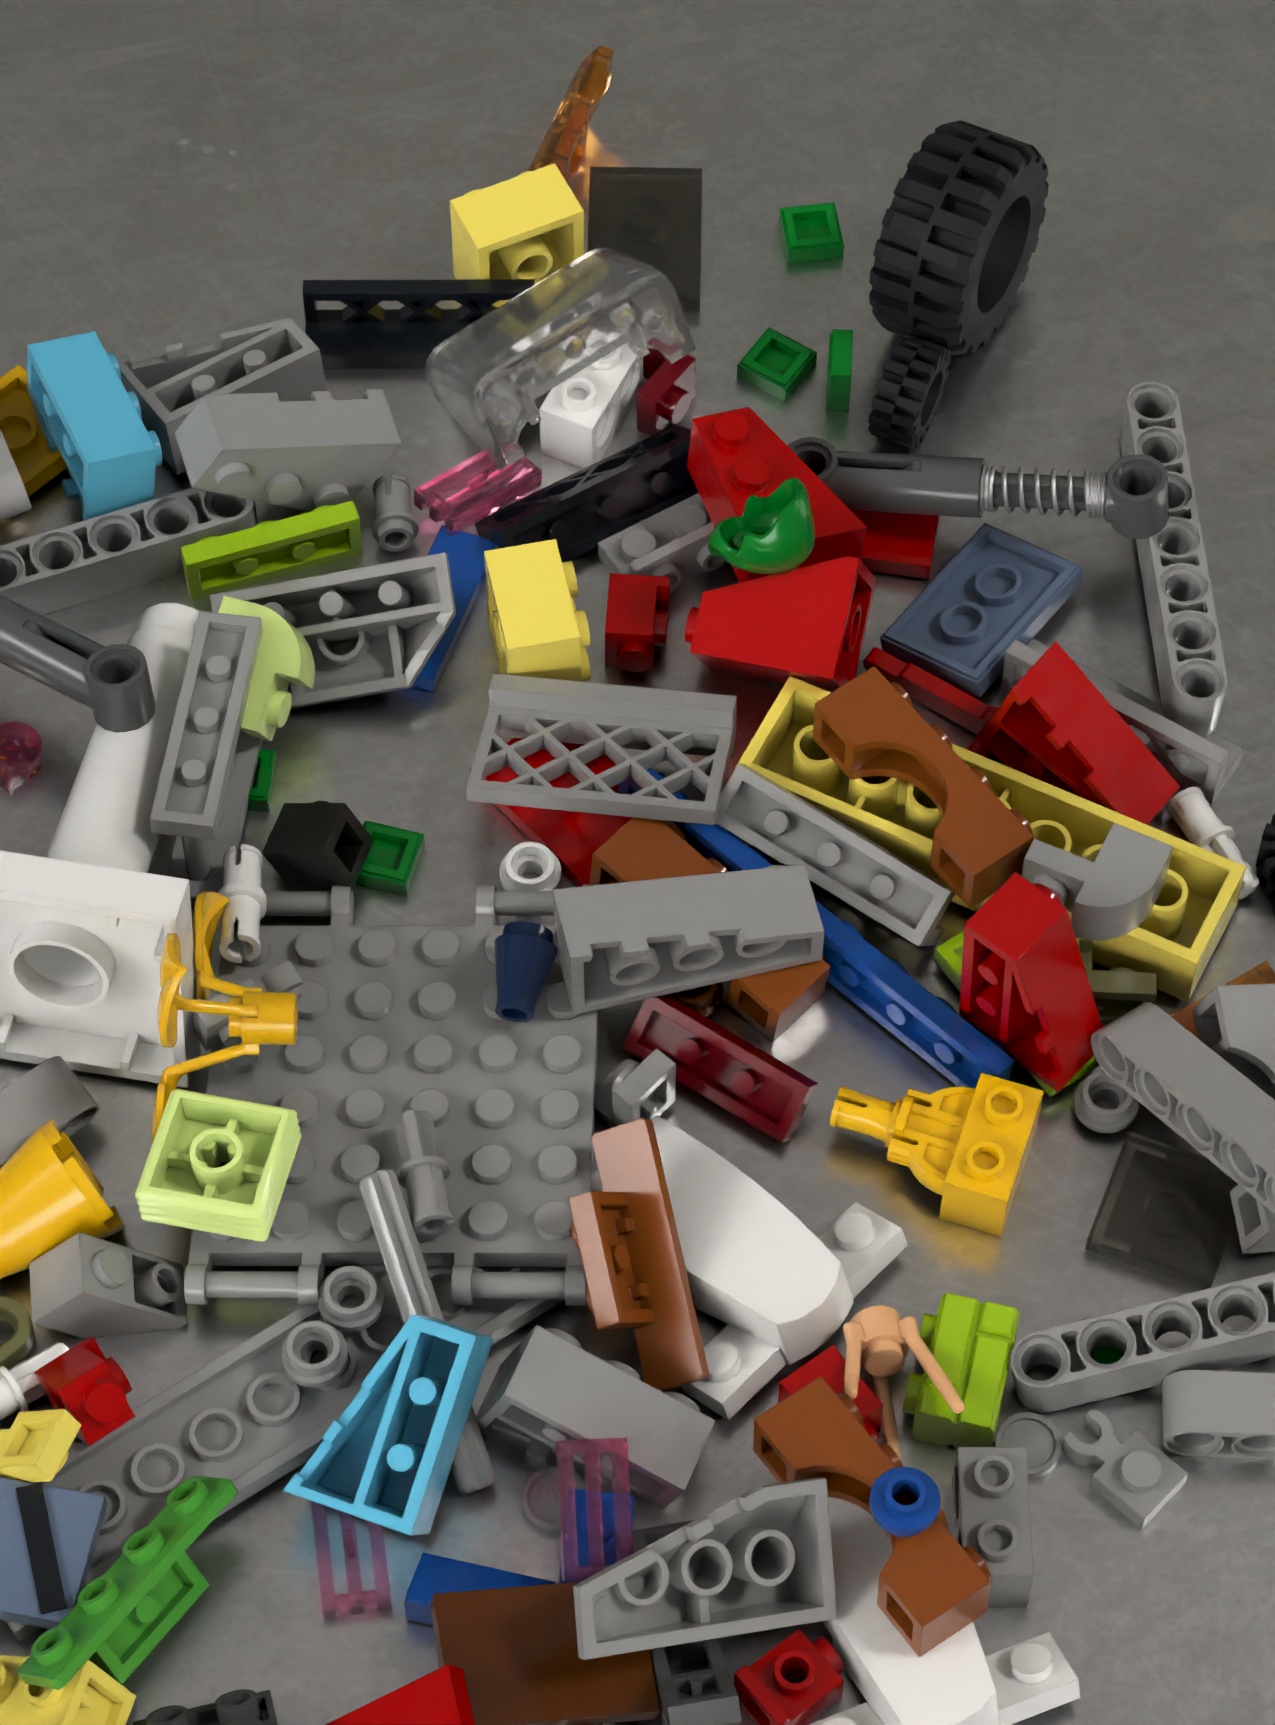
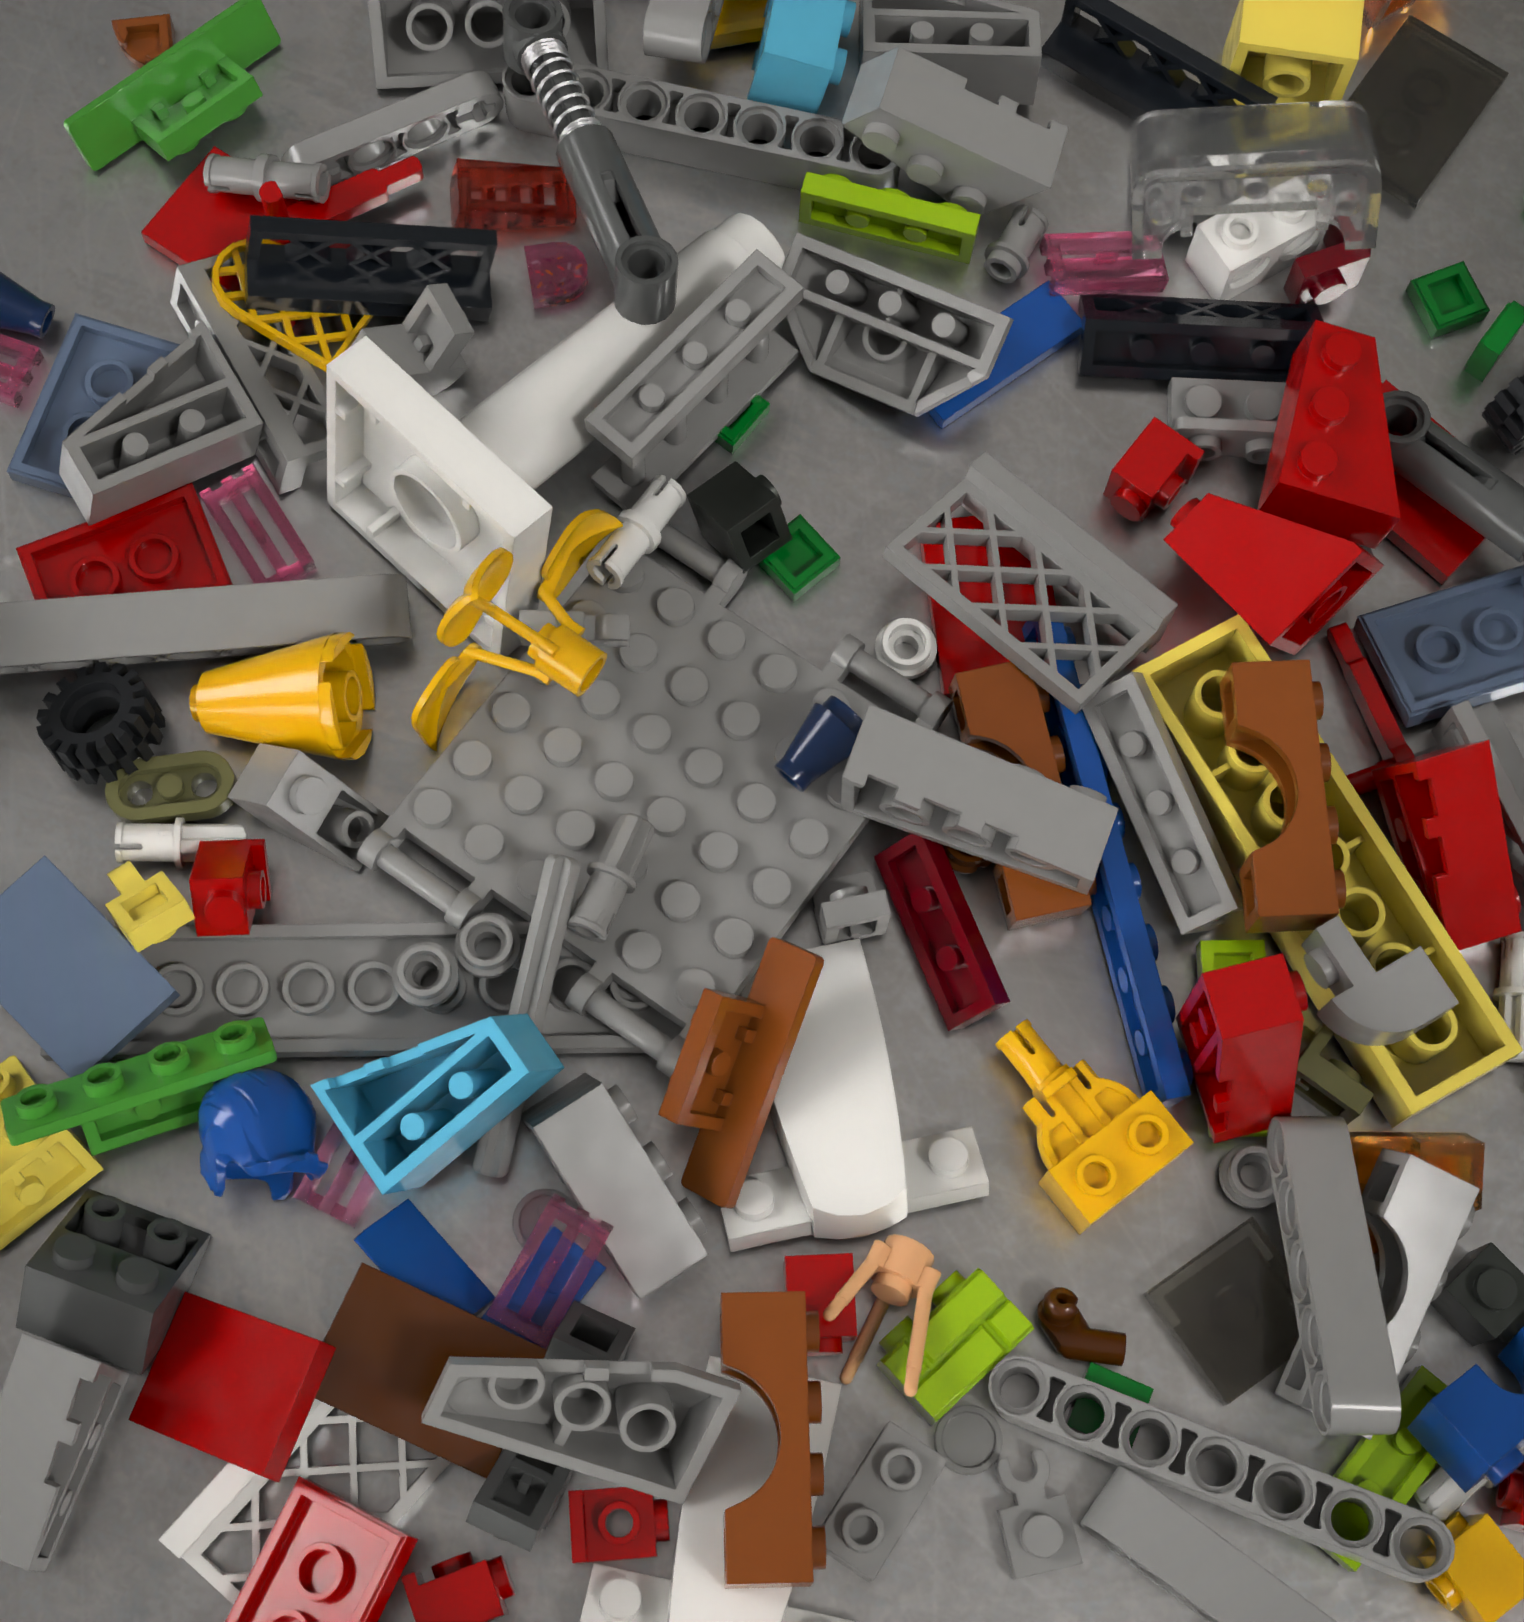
camera: 30 degrees right, 15 degrees up
black piece [16,1482,67,1615] -> none
yellowish green brick [135,1089,302,1242] -> none
yellowish green brick [218,595,315,741] -> none
light yellow brick [484,539,591,682] -> none
green hair [707,477,815,574] -> none
blue plate [869,1467,941,1537] -> none
none -> blue hair [198,1067,328,1201]
none -> reddish brown arm [1037,1287,1126,1367]

